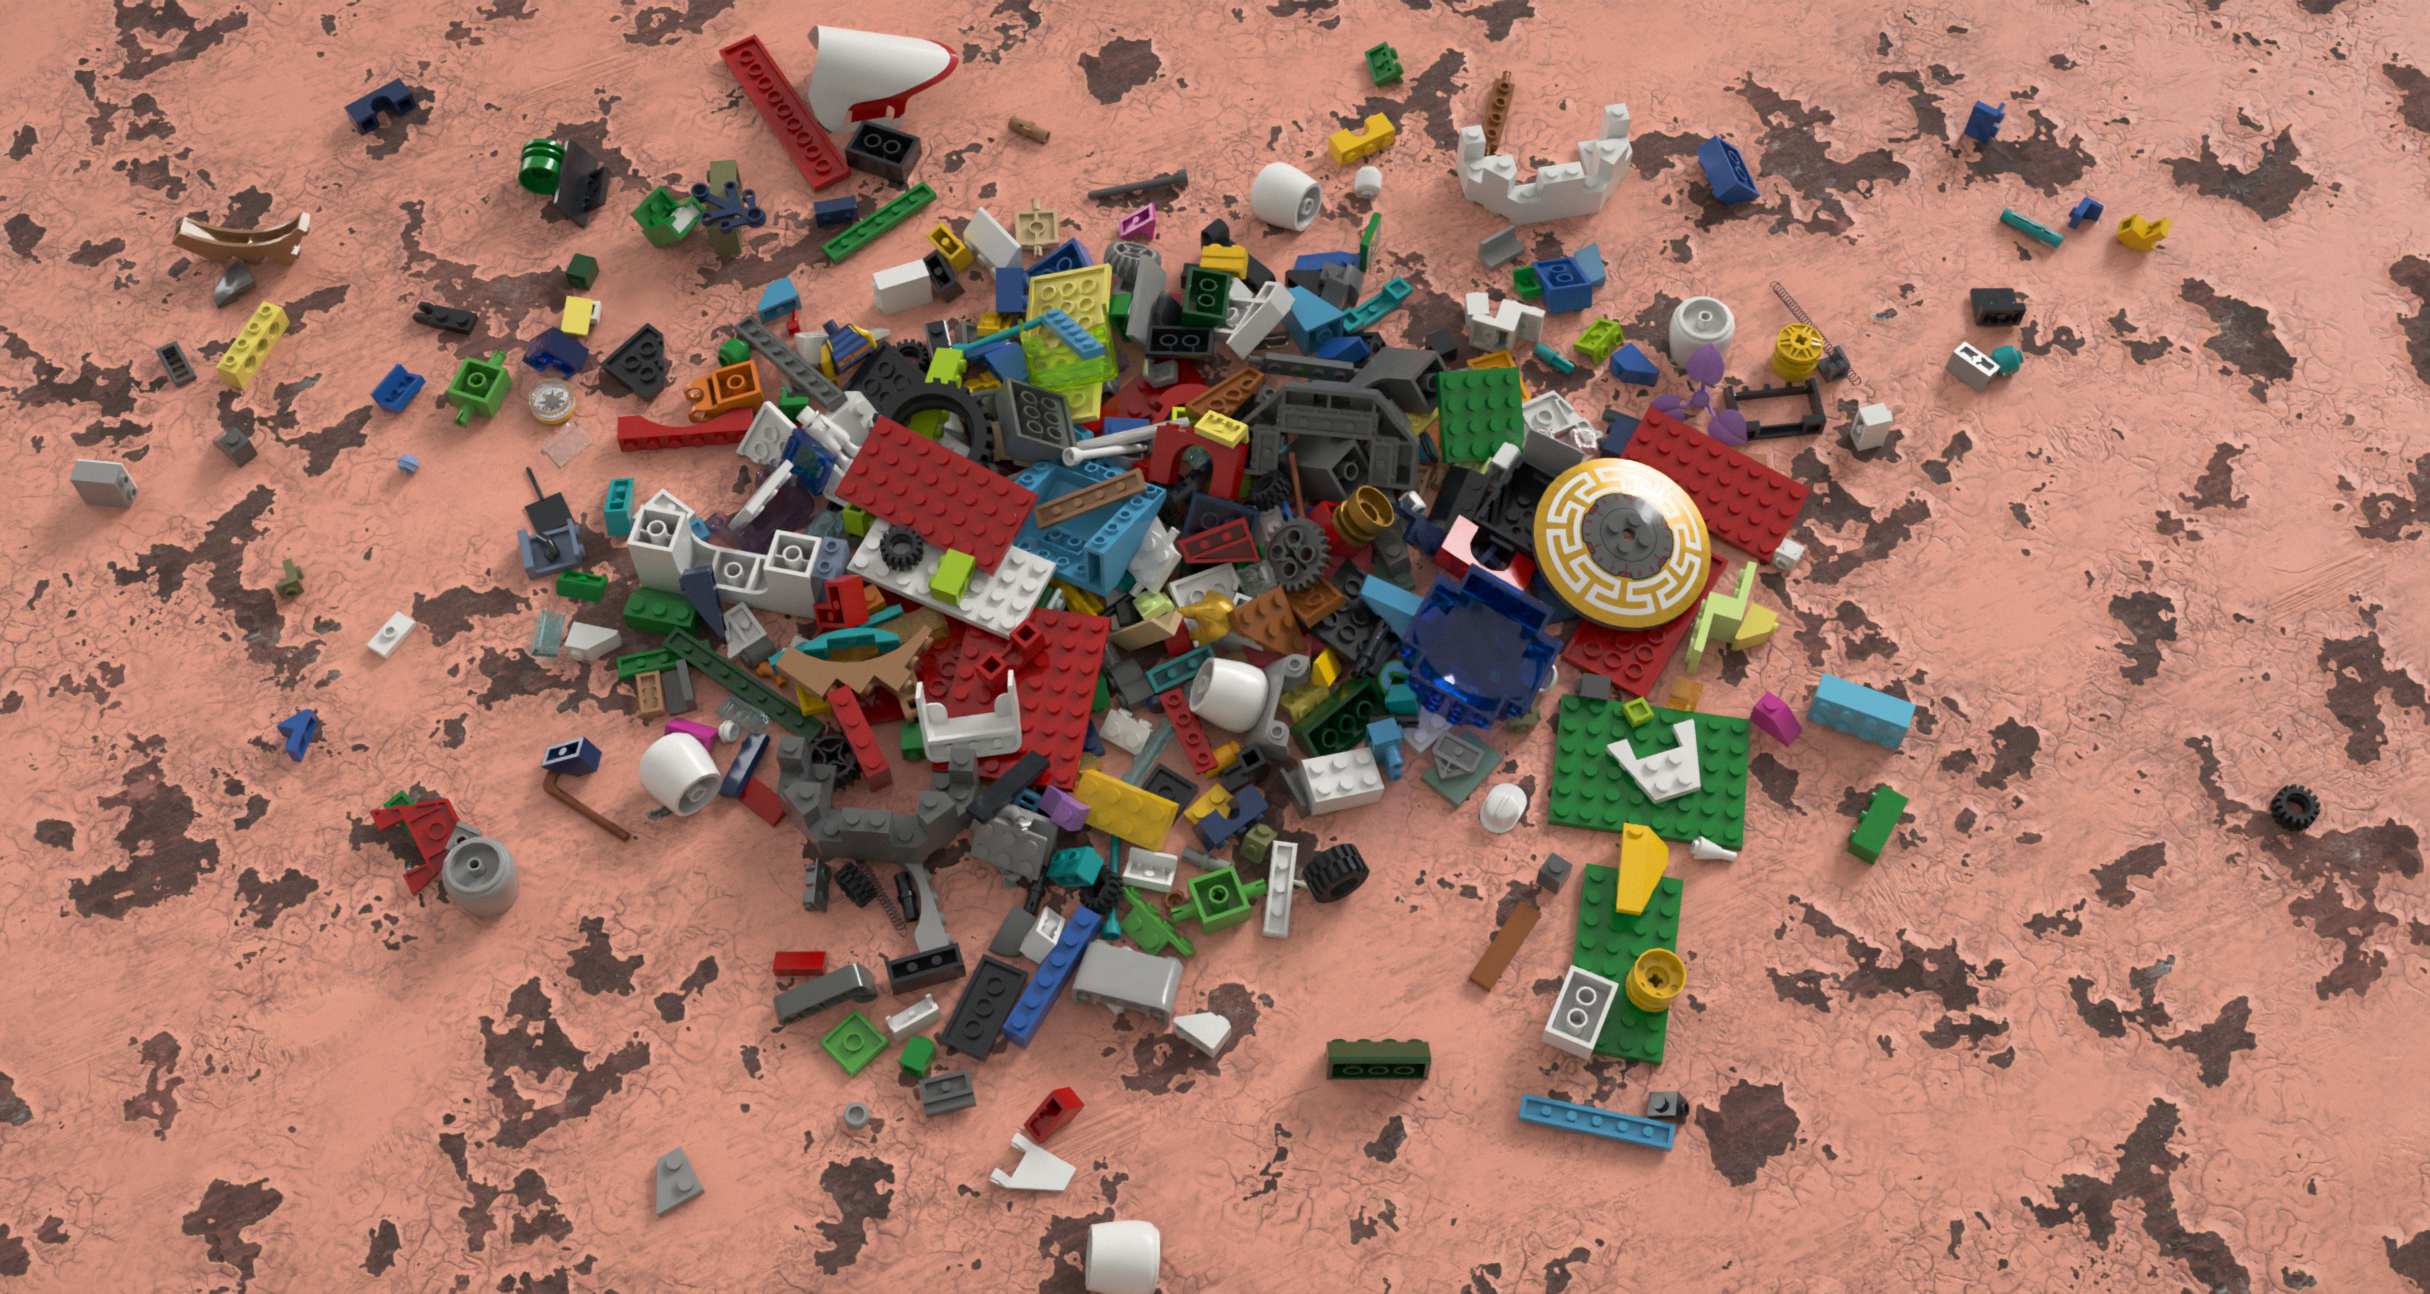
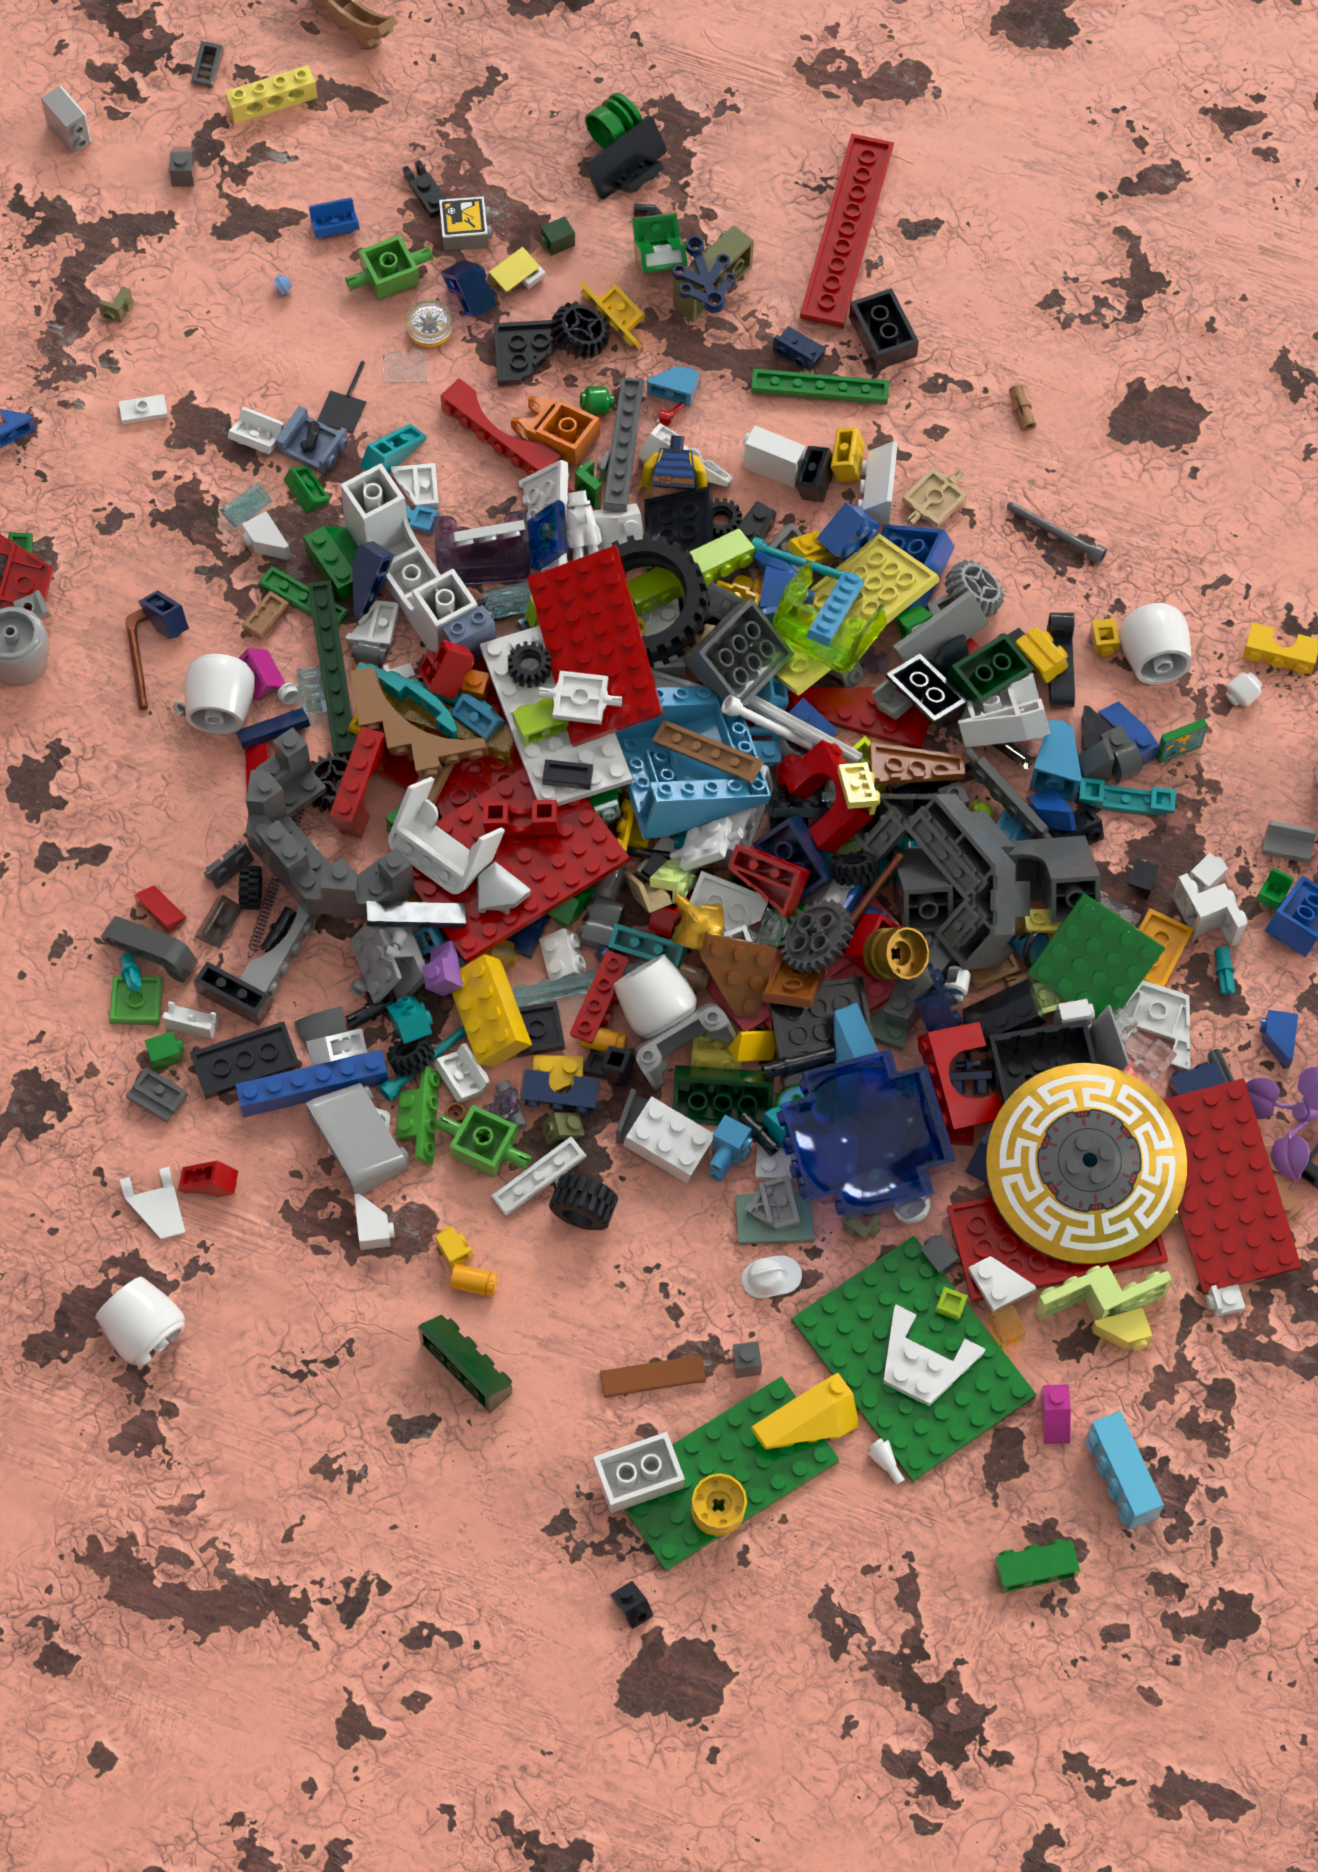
camera: 45 degrees right, 5 degrees up
dark grey brick [214,260,257,309] -> none
dark grey panel [661,659,698,716] -> none
white piece [807,25,959,133] -> none
light grey tile [844,1102,870,1129] -> none
dark pink slope [1119,203,1156,241] -> none
red arch [1149,383,1211,425] -> none
dark azure plate [1518,1093,1676,1152] -> none
lime bracket [1573,317,1624,366] -> none
none -> teal axle [120,953,142,992]
none -> clear smoke slope [195,894,242,948]
none -> white bracket [228,407,284,454]
none -> yellow brick [435,1226,473,1269]
none -> piece [439,196,492,251]
none -> dark azure slope [450,693,505,740]
none -> light orange piece [450,1264,498,1298]
none -> light grey slope [476,862,531,914]
none -> plate [482,1087,518,1119]
none -> white plate [539,671,622,724]
none -> black tile [542,759,594,790]
none -> black gear [549,301,611,360]
none -> yellow bracket [579,280,646,350]
none -> black arm [634,204,662,216]
none -> white wing [968,1256,1036,1313]
none -> yellow brick [1090,618,1120,657]

